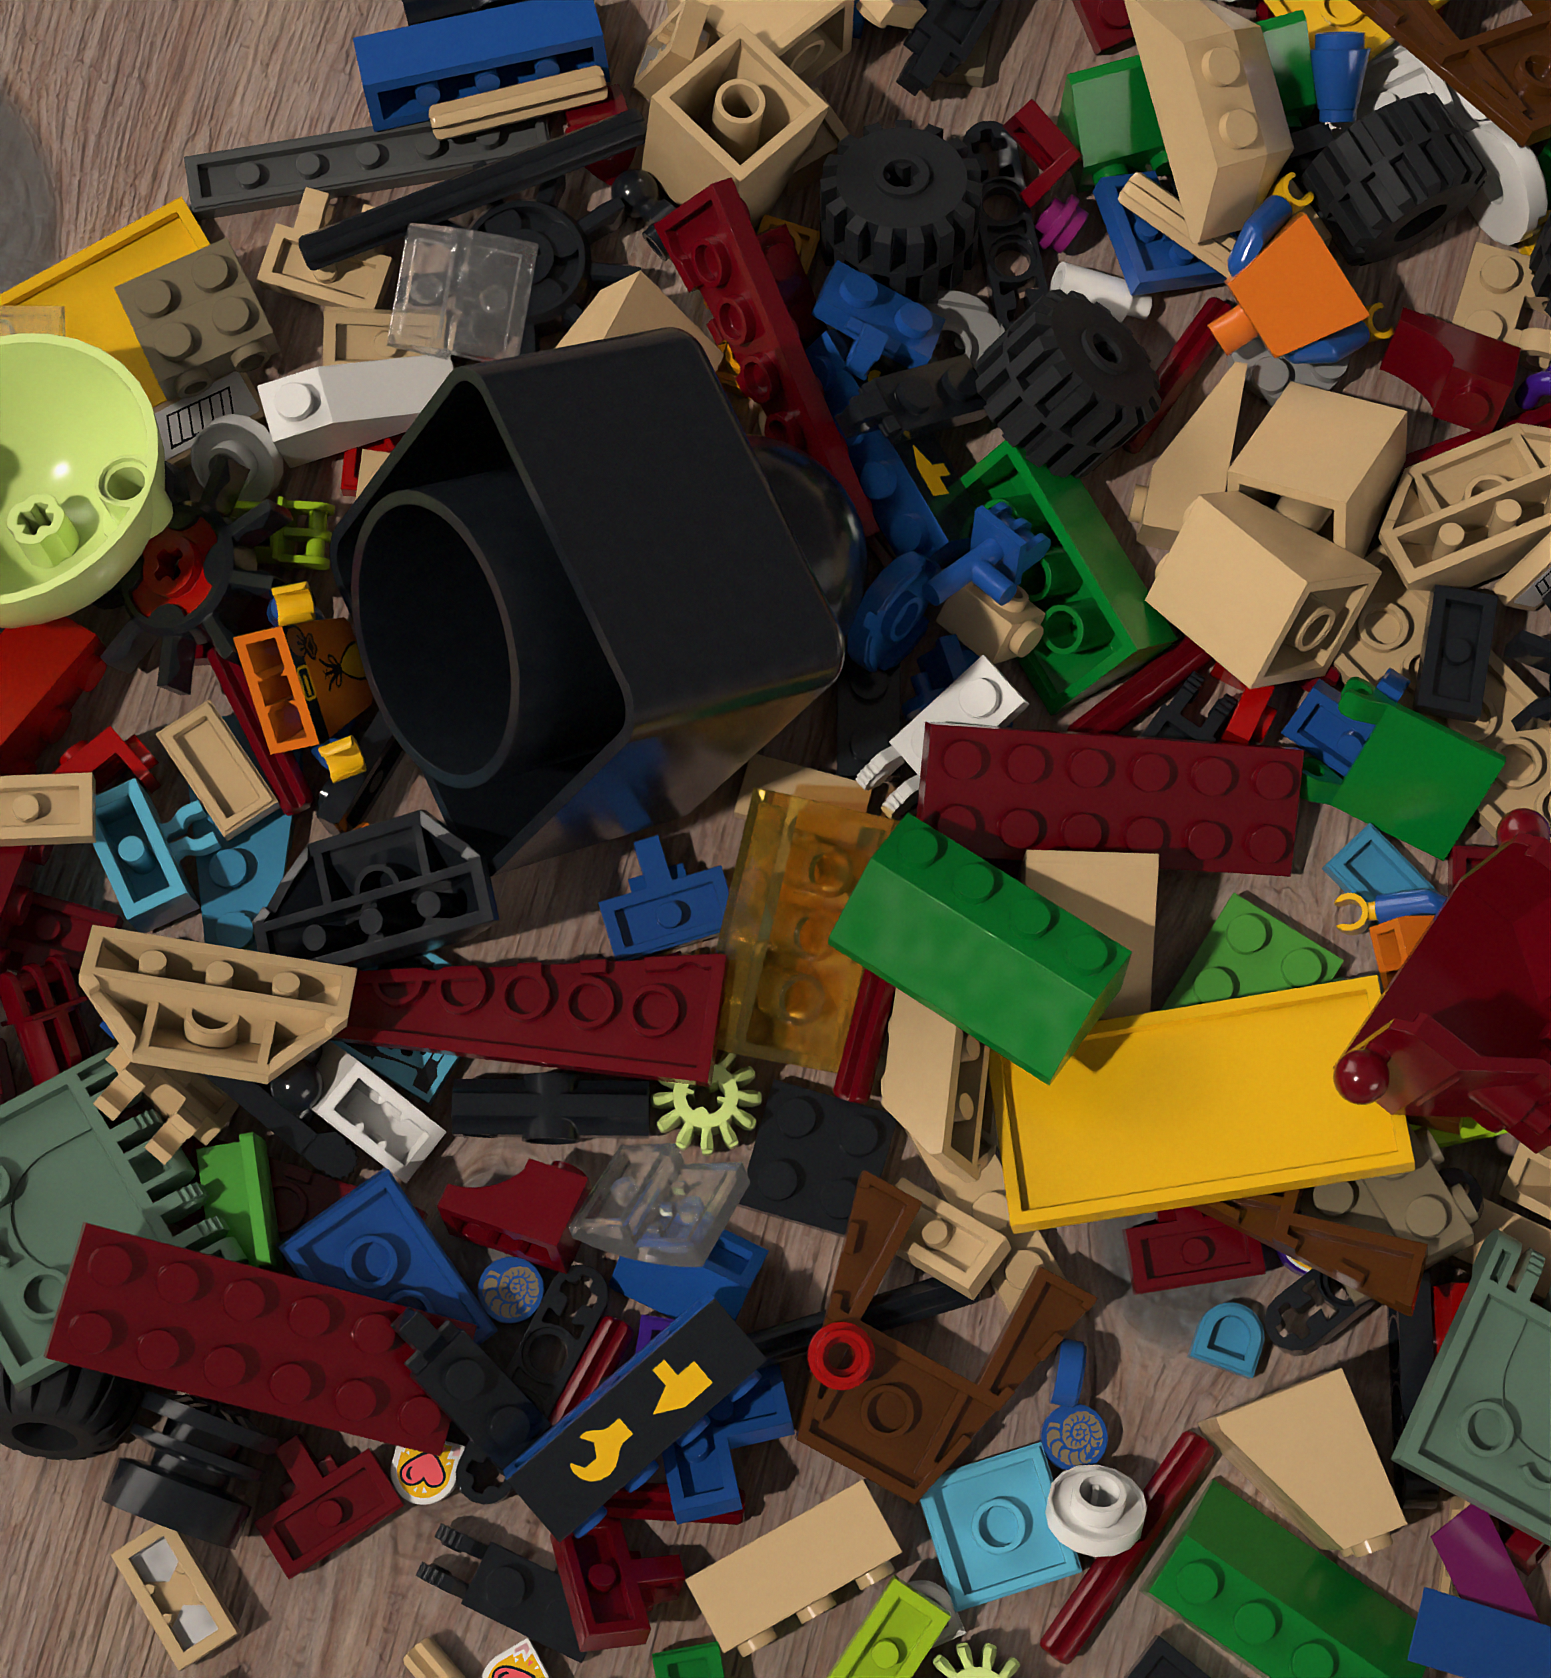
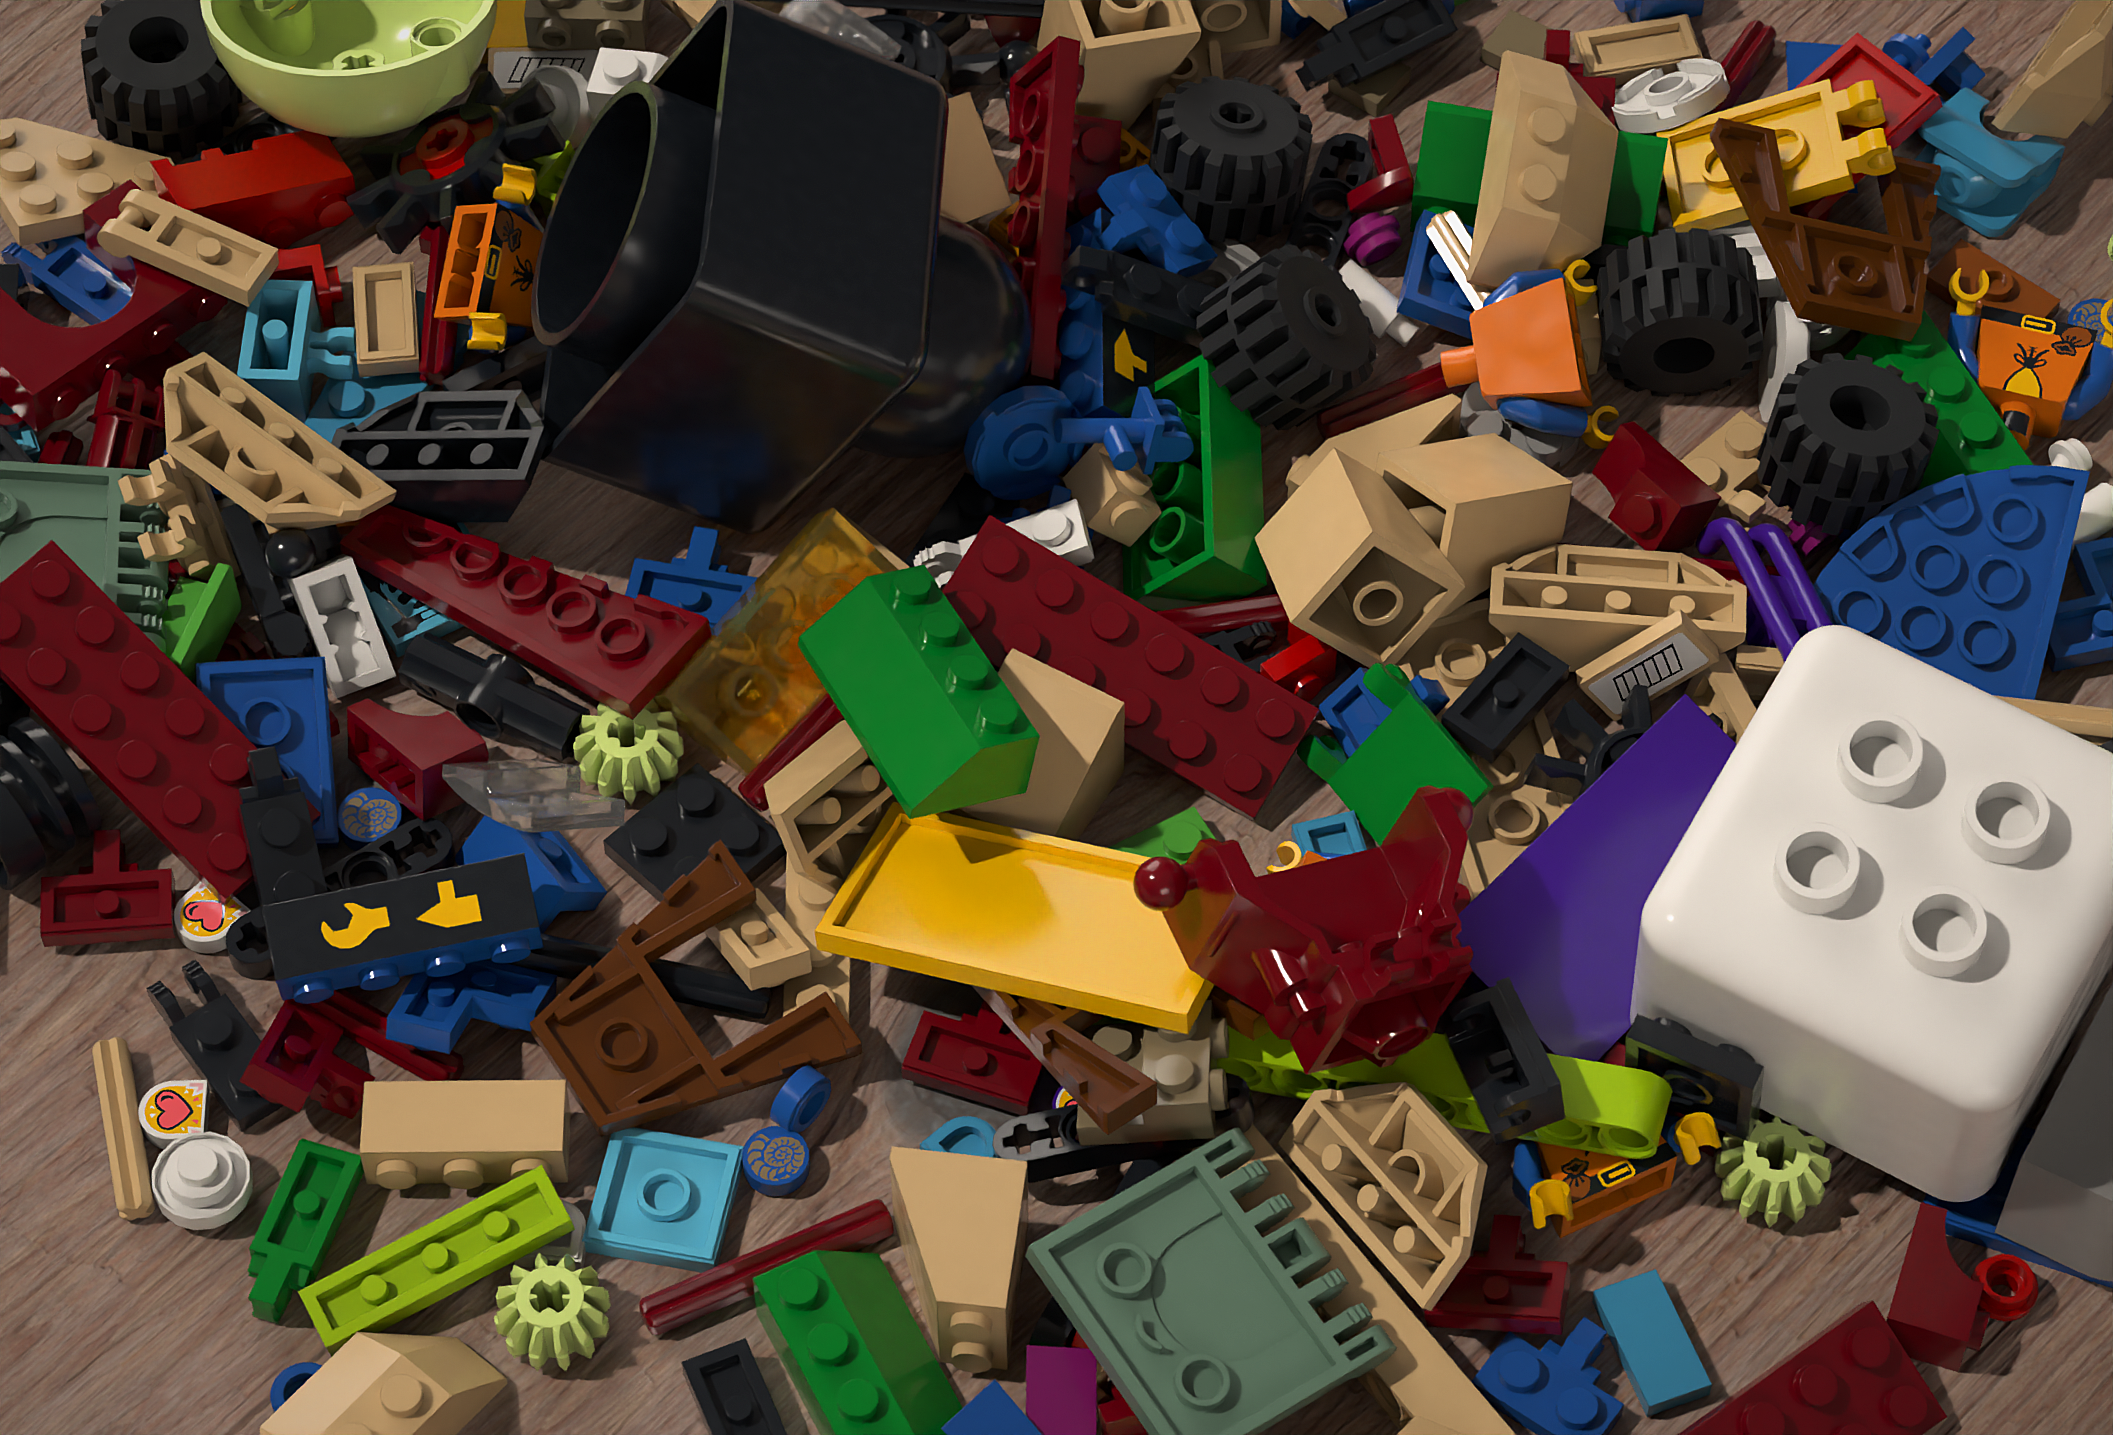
camera: 30 degrees right, 20 degrees down
red plate [807,1322,875,1390] -> none
white plate [1045,1465,1147,1557] -> none
blue cone [1310,31,1371,122] -> none

